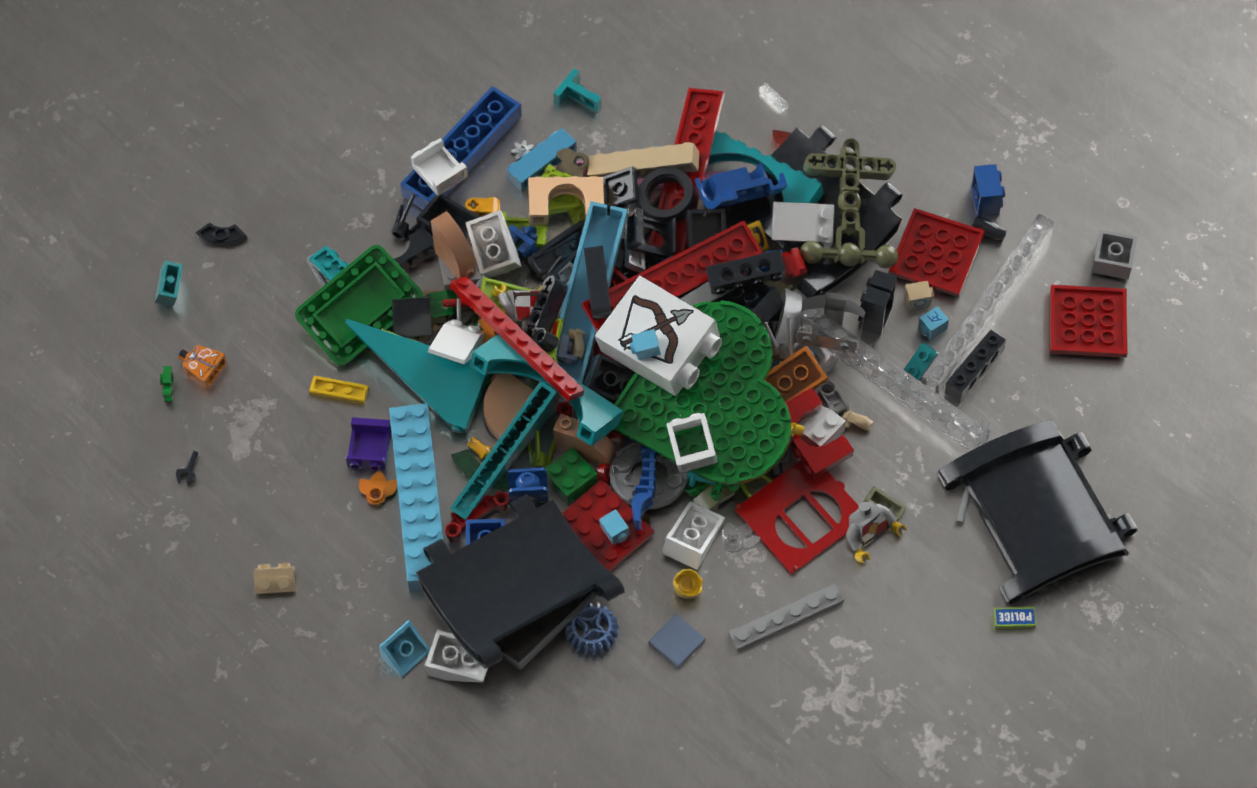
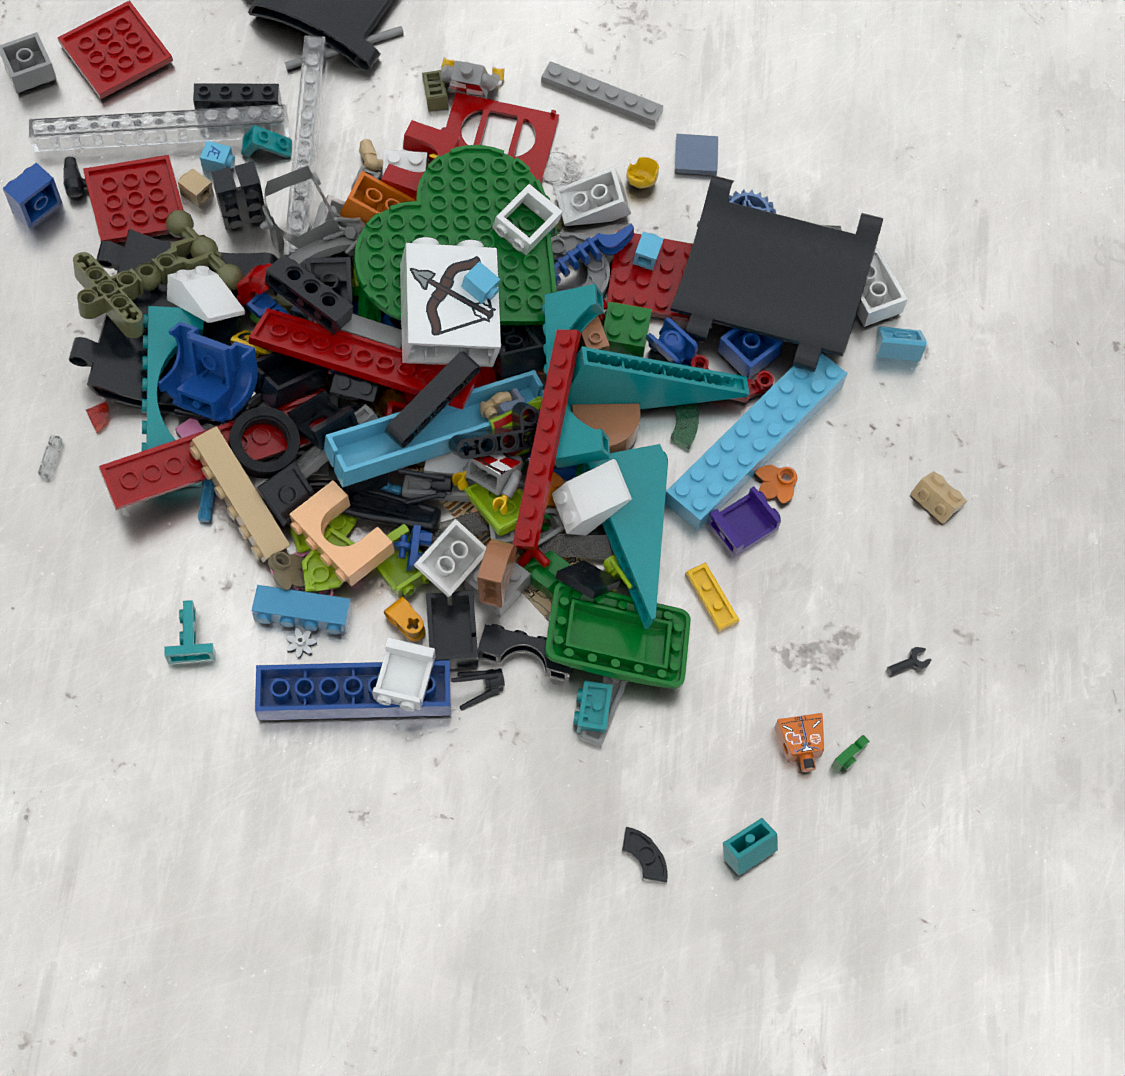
camera: 135 degrees left, 5 degrees up
light orange pin [467,437,492,460] -> none

